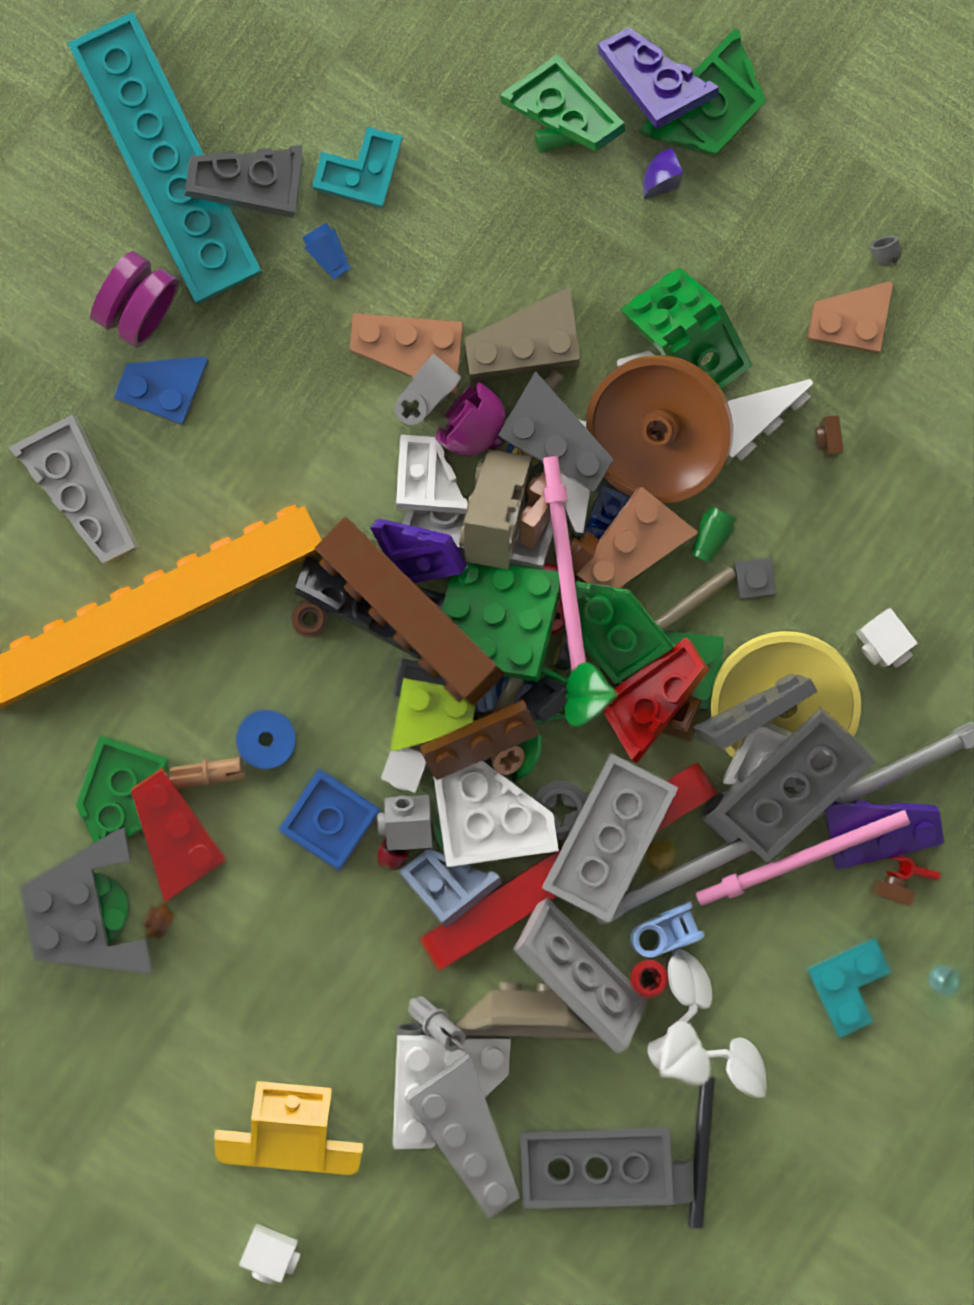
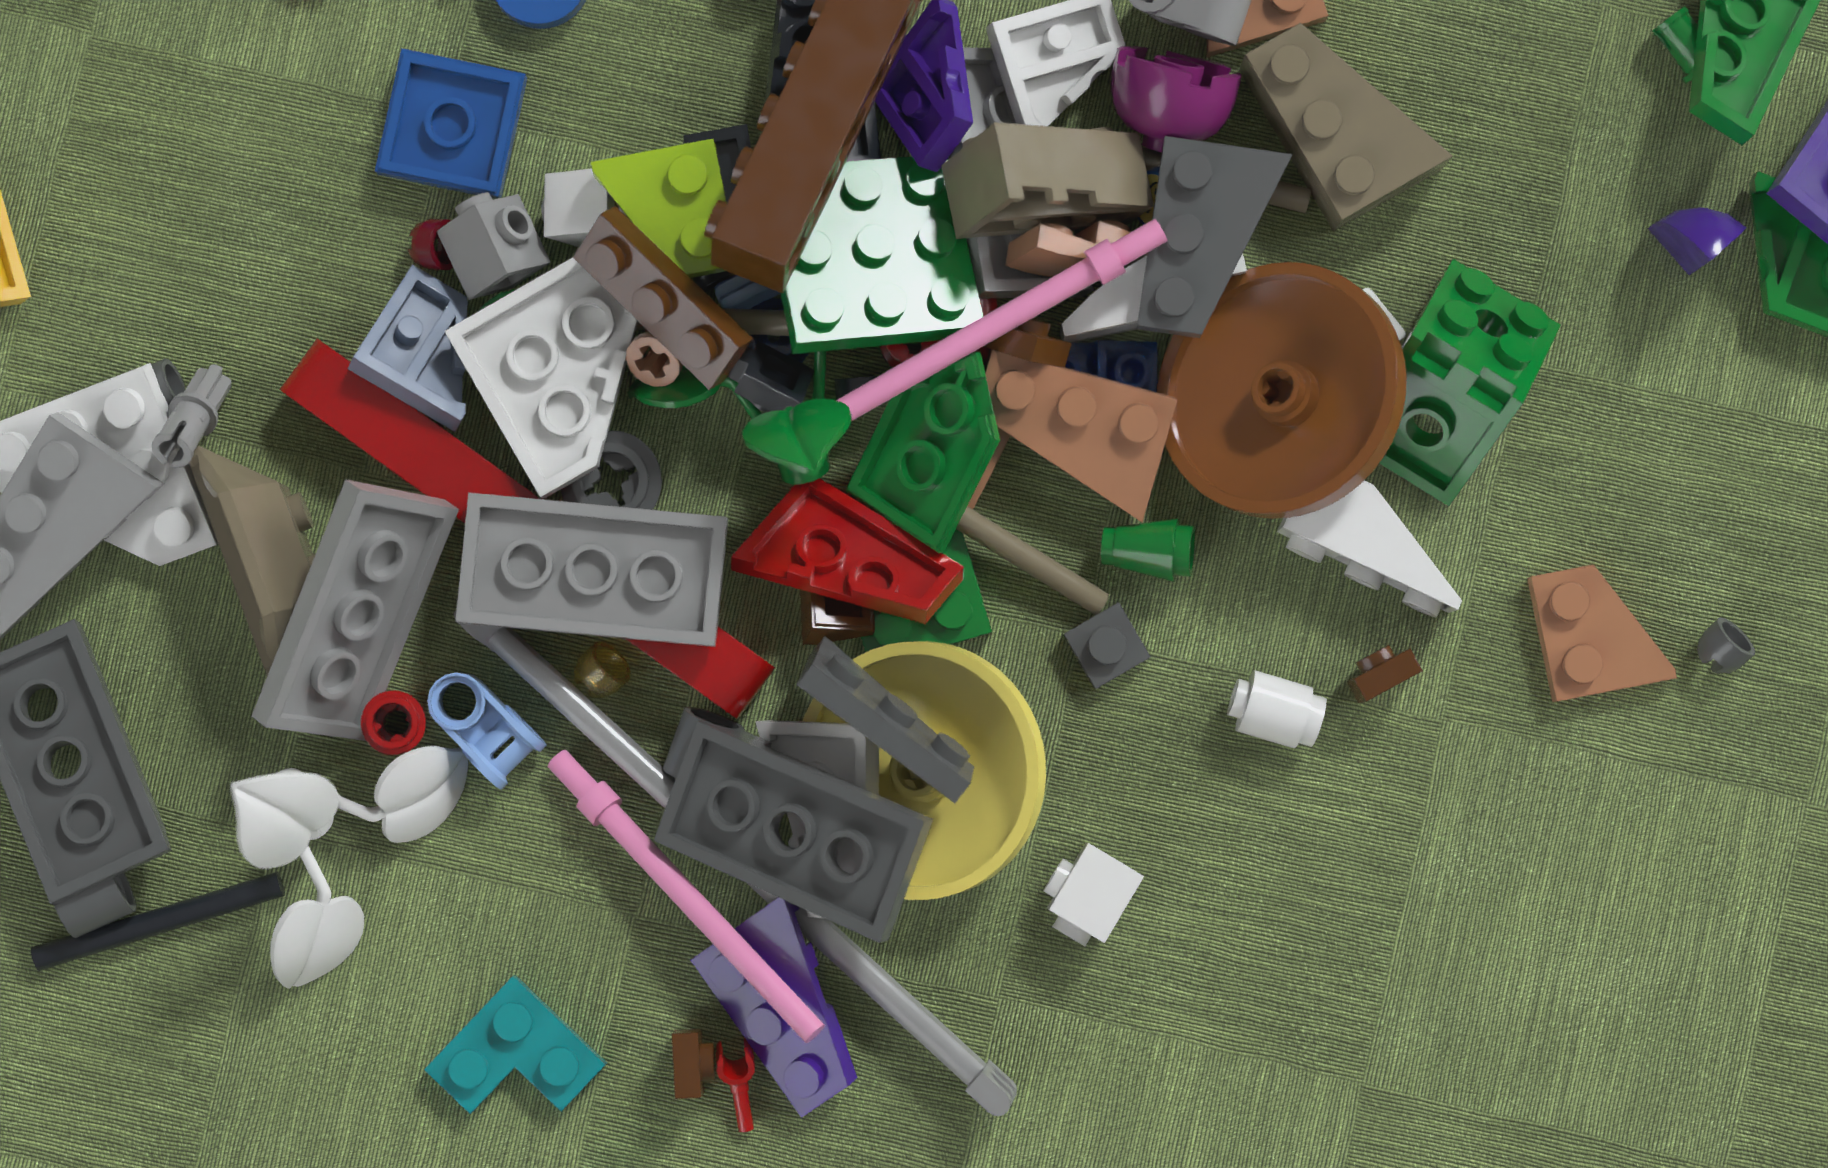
camera: 70 degrees right, 0 degrees up
none -> white brick [1227,670,1327,749]

